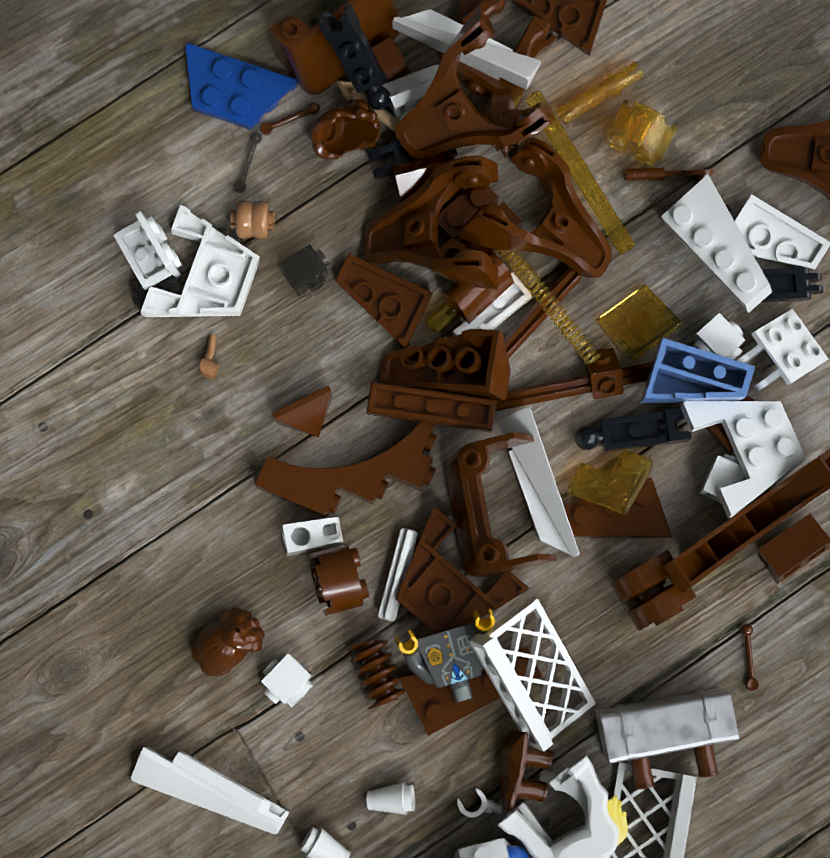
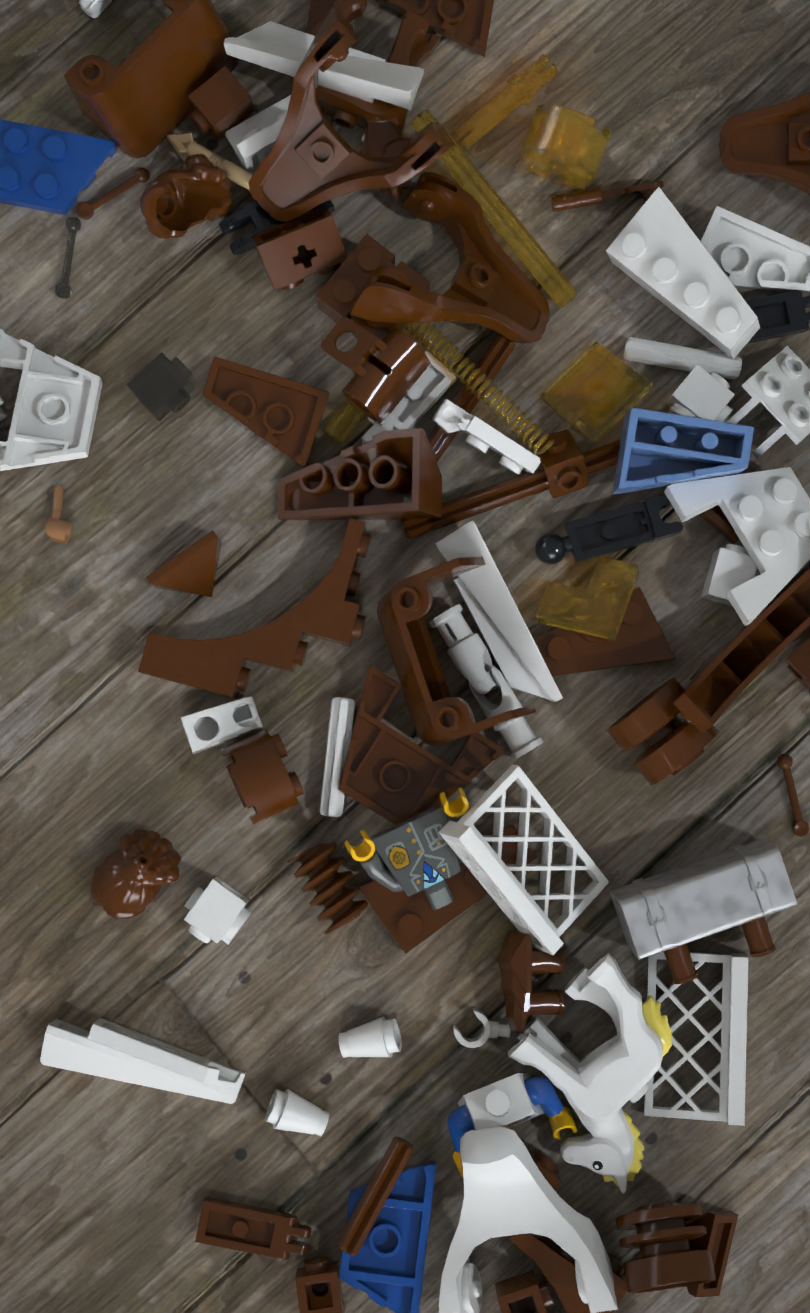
camera: 10 degrees left, 5 degrees up
medium nougat piece [230,200,275,239] -> none
black plate [319,4,390,110] -> none
reddish brown animal [363,155,498,289] -> none
reddish brown tile [366,382,497,433] -> none
none -> white piece [429,604,544,761]
none -> white hinge [432,399,541,475]
none -> white axle [623,337,742,380]

